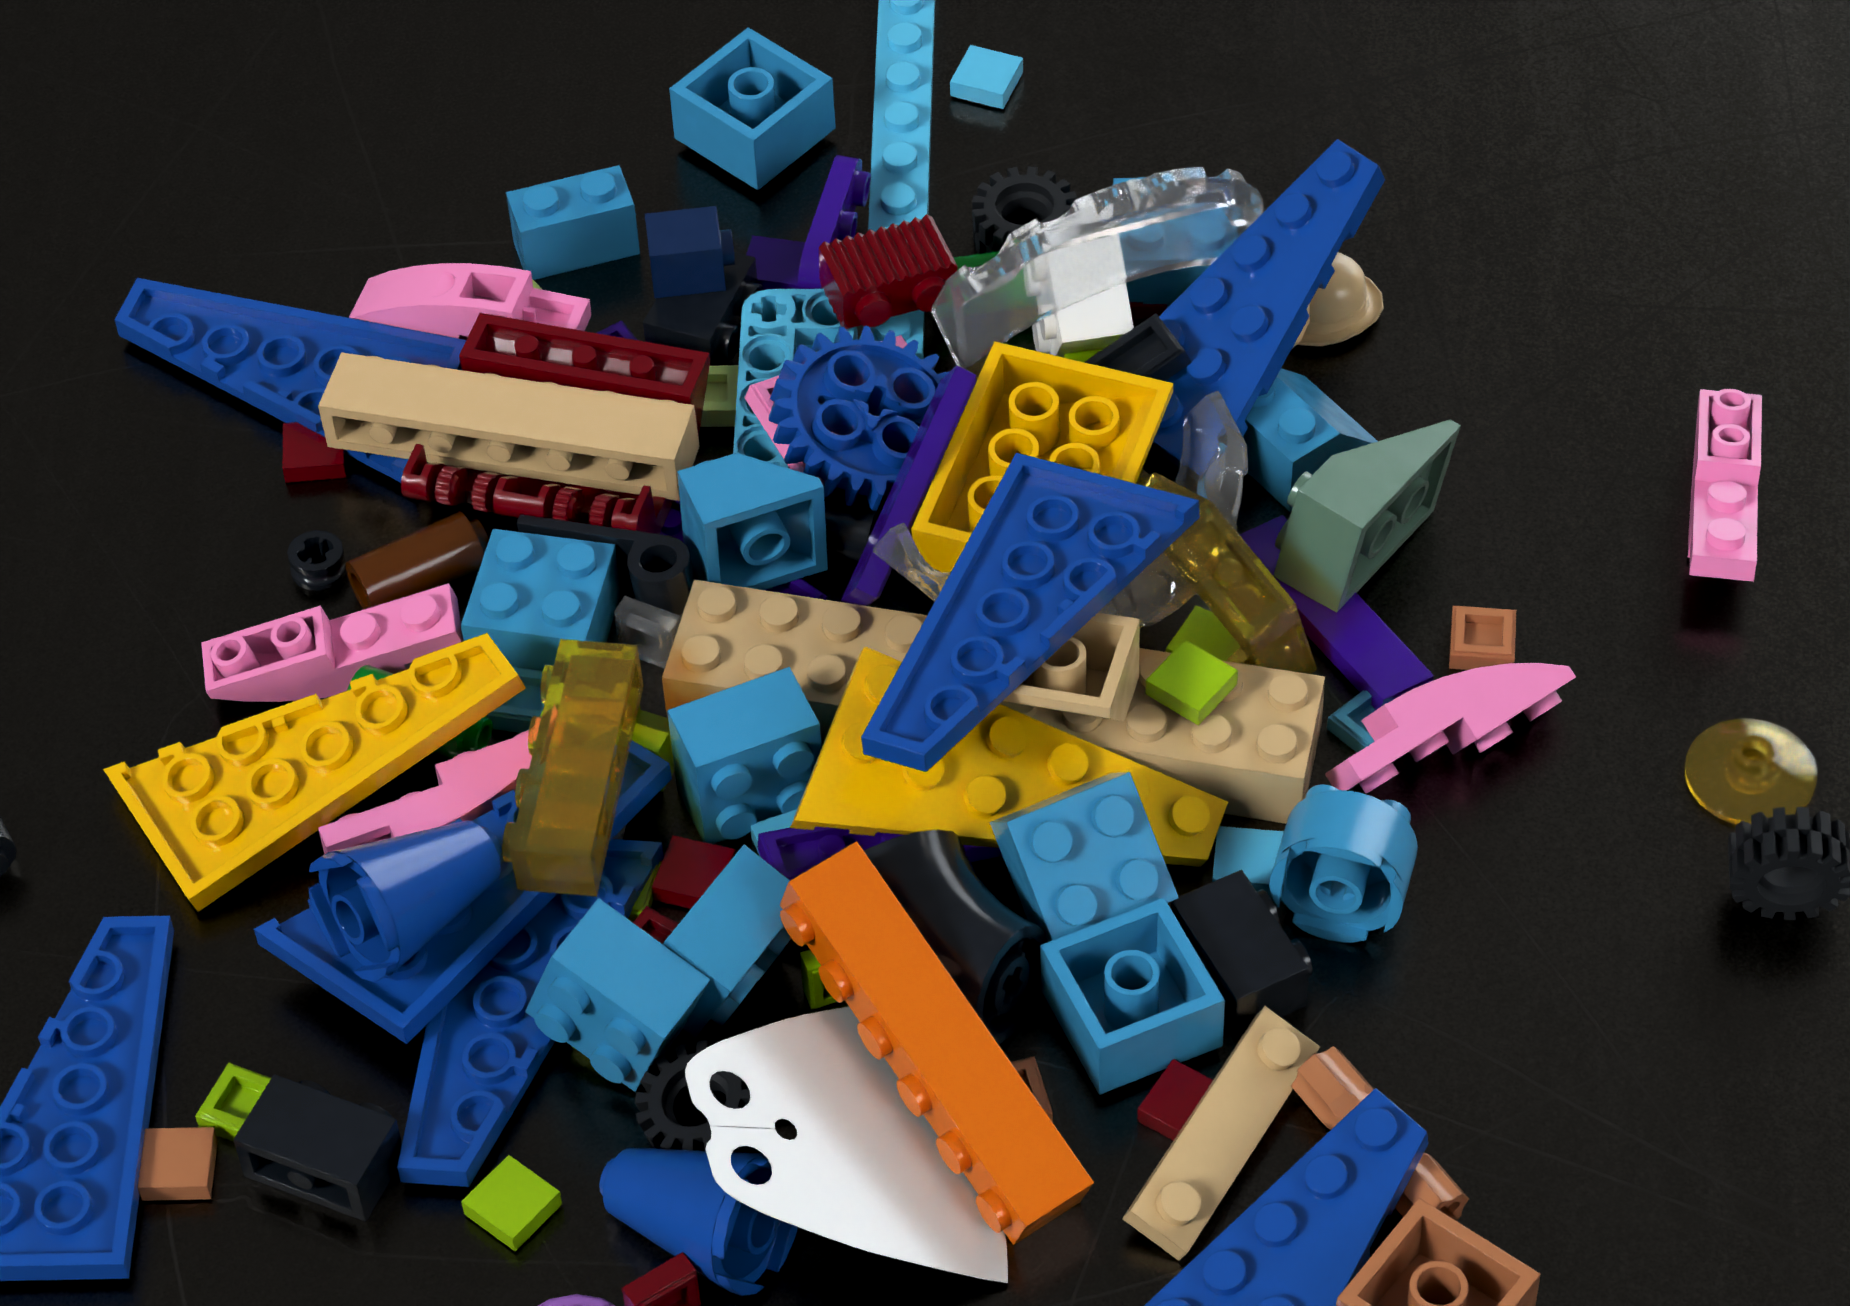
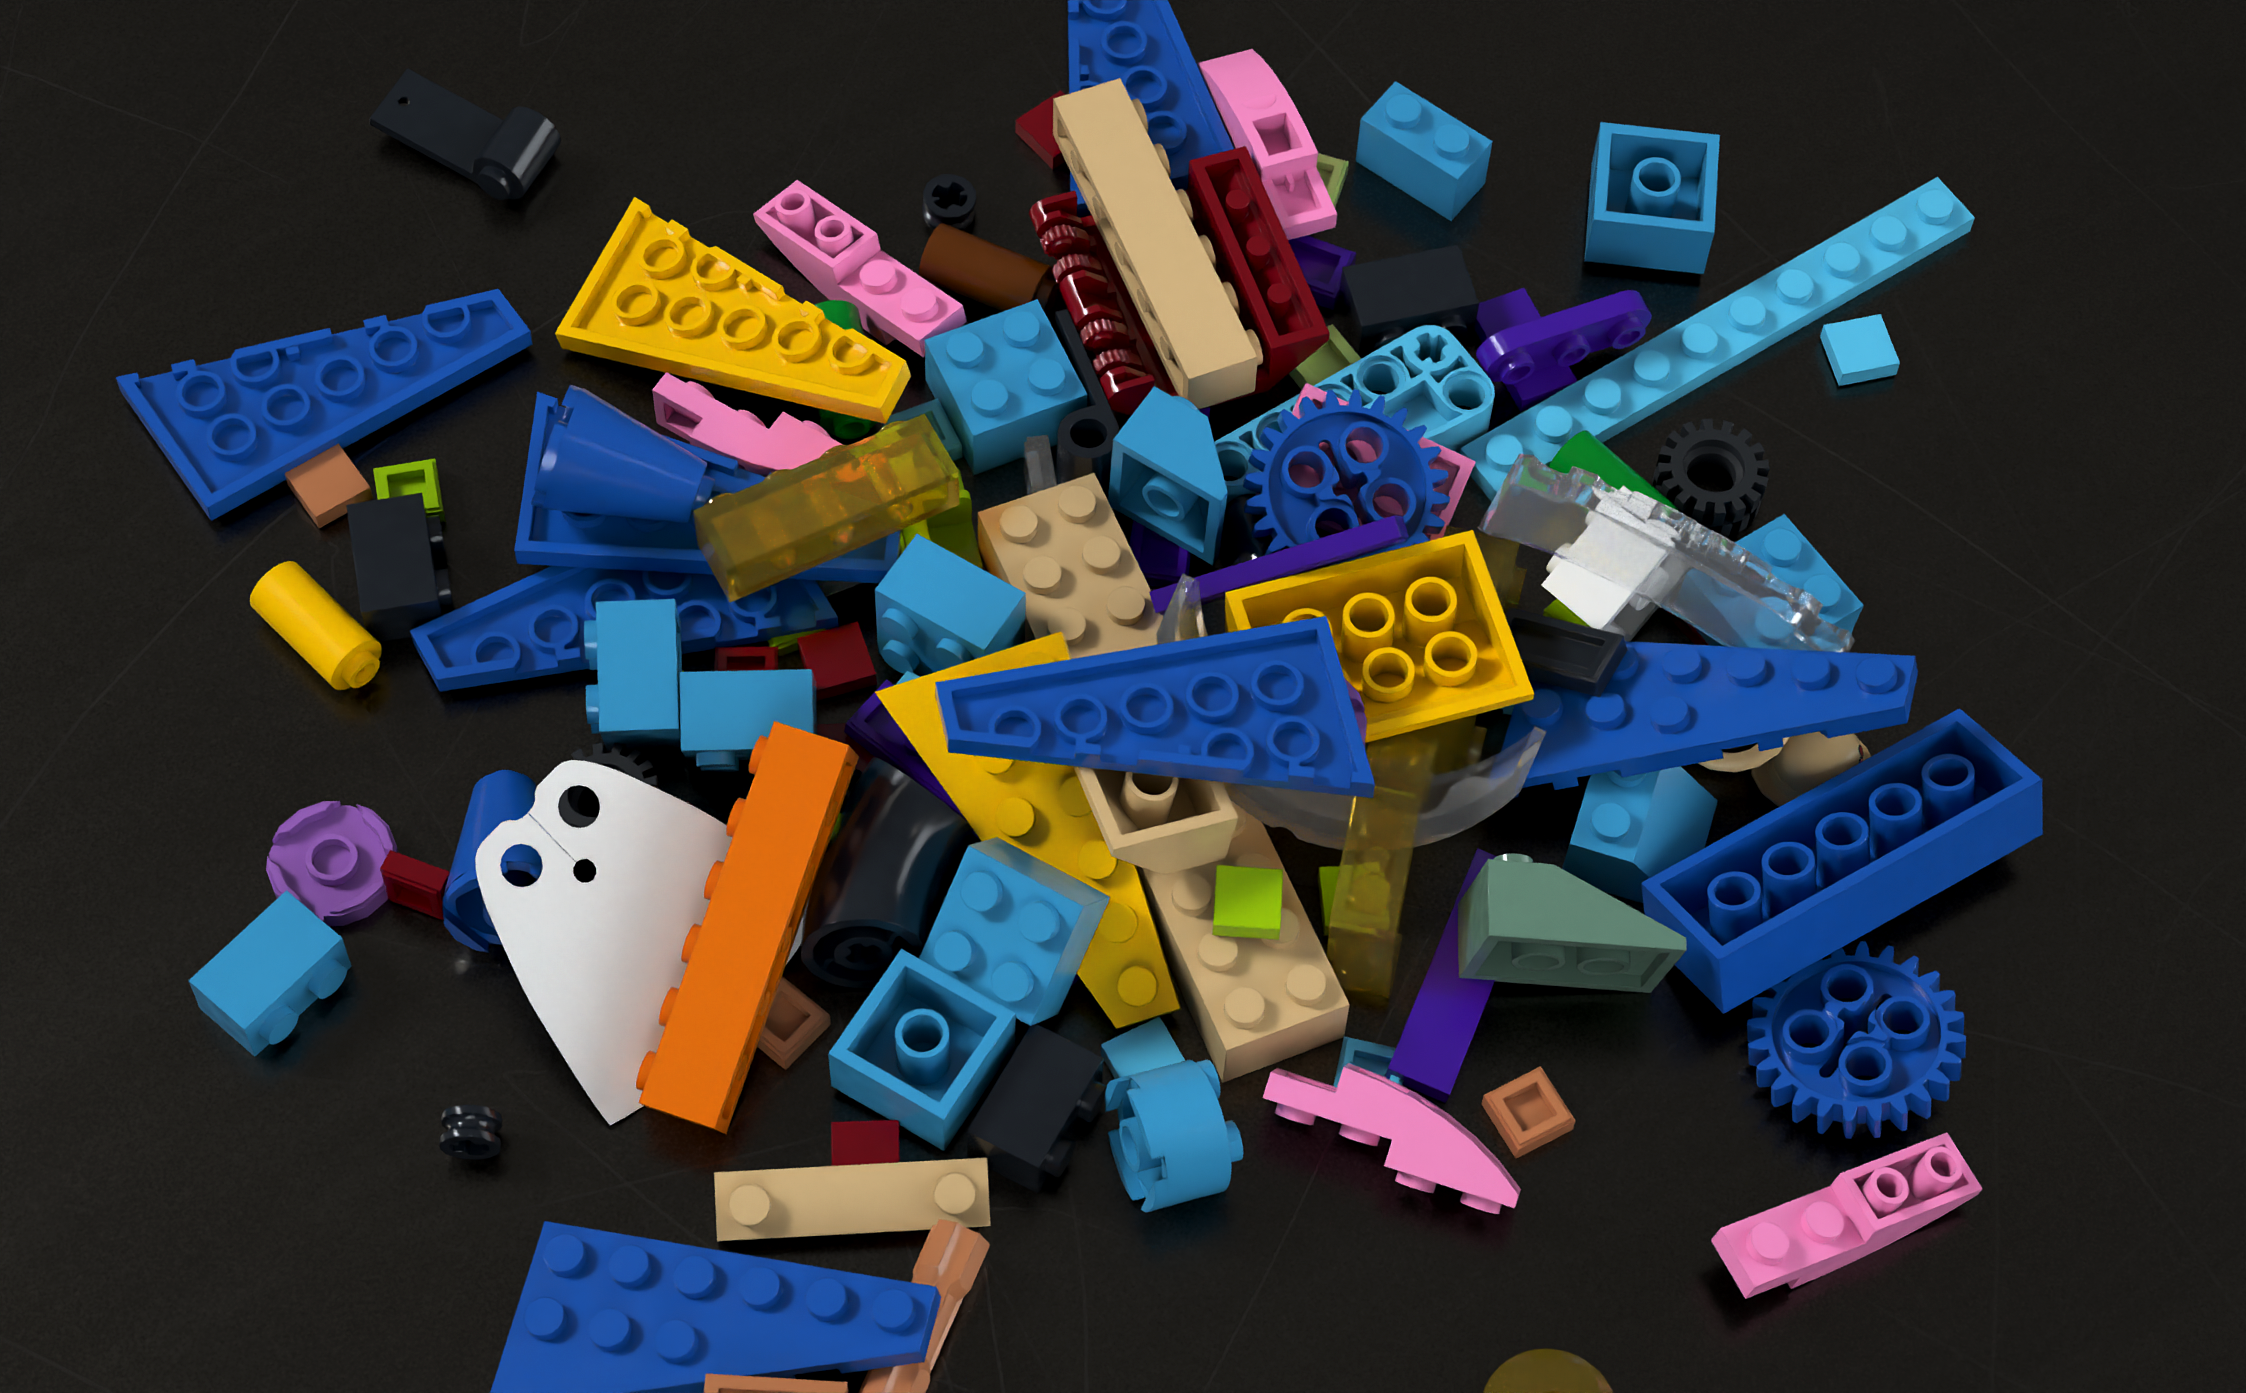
camera: 50 degrees right, 10 degrees up
lime tile [461,1155,562,1252] -> none
dark blue brick [645,206,735,298] -> none
dark red brick [819,214,958,329] -> none
none -> yellow brick [250,561,382,690]
none -> blue brick [1641,708,2043,1014]
none -> blue gear [1747,941,1966,1139]

